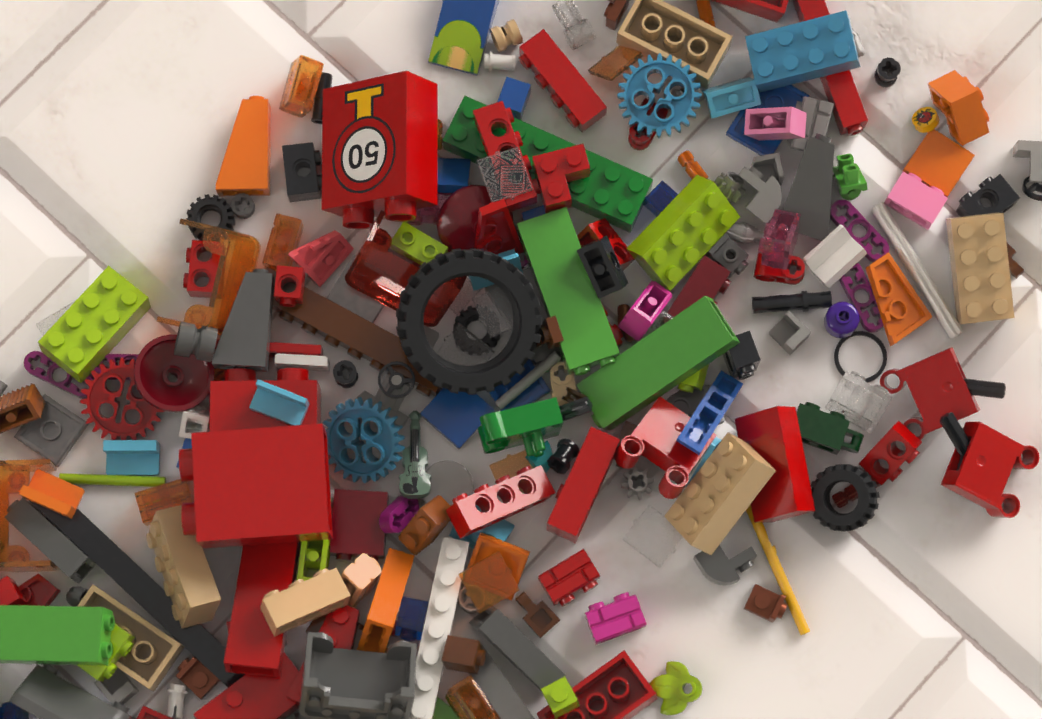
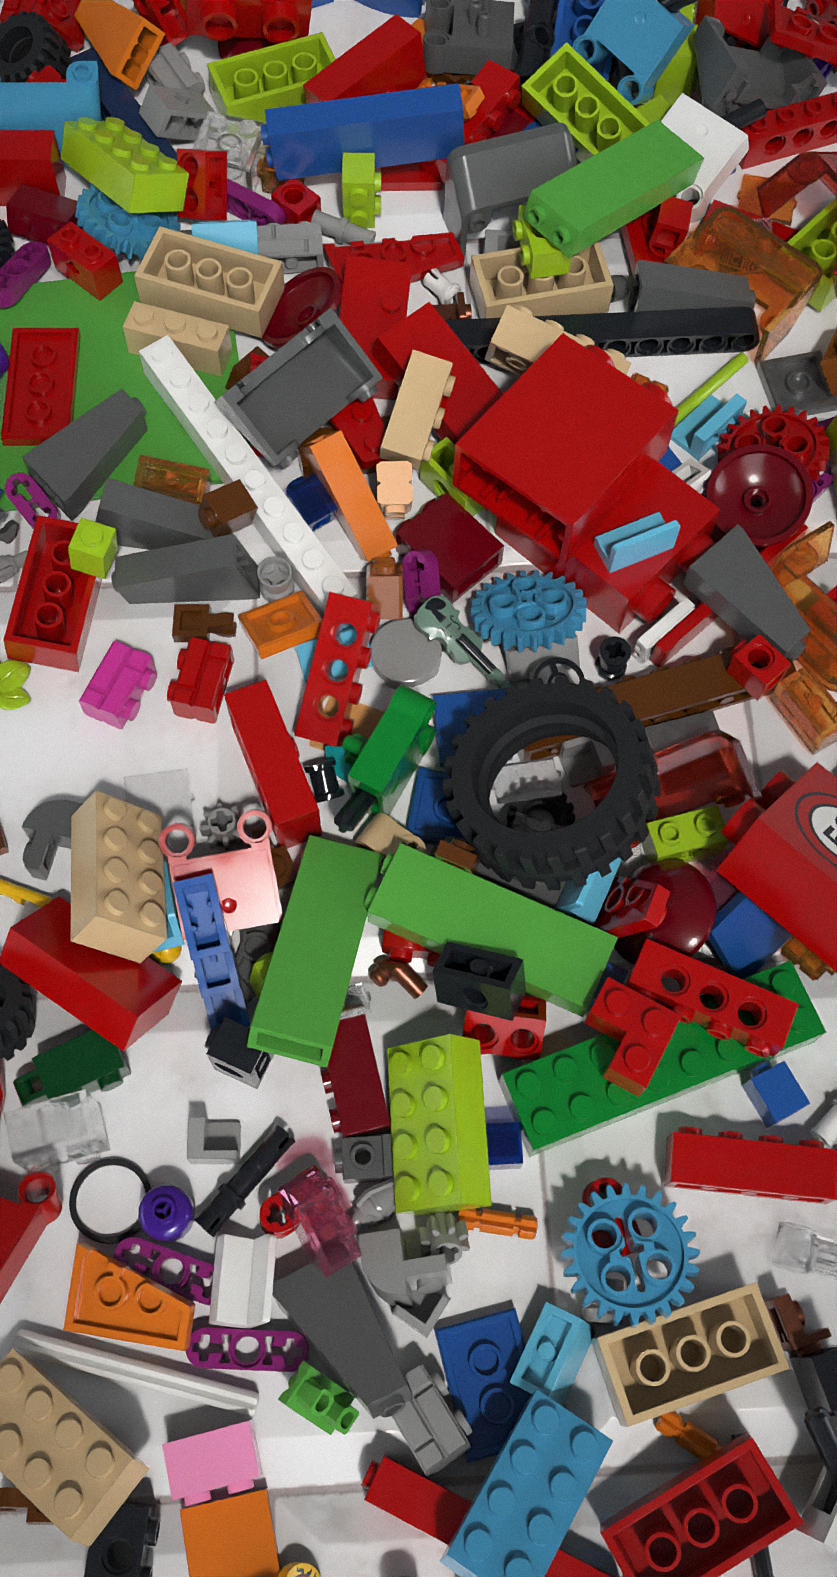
camera: 130 degrees right, 10 degrees down
orange panel [19,469,85,519] -> none
dark grey wheel [174,321,218,362] -> none
coral wing [288,230,354,287] -> none
clear orange piece [458,551,520,613] -> none
clear piece [477,147,533,202] -> none
light grey bar [495,351,562,410] -> none
dark brown bush [562,387,588,403] -> none
clear orange piece [588,45,643,81] -> none
dark pink brick [618,281,672,341] -> none
bright pink brick [744,107,807,141] -> none

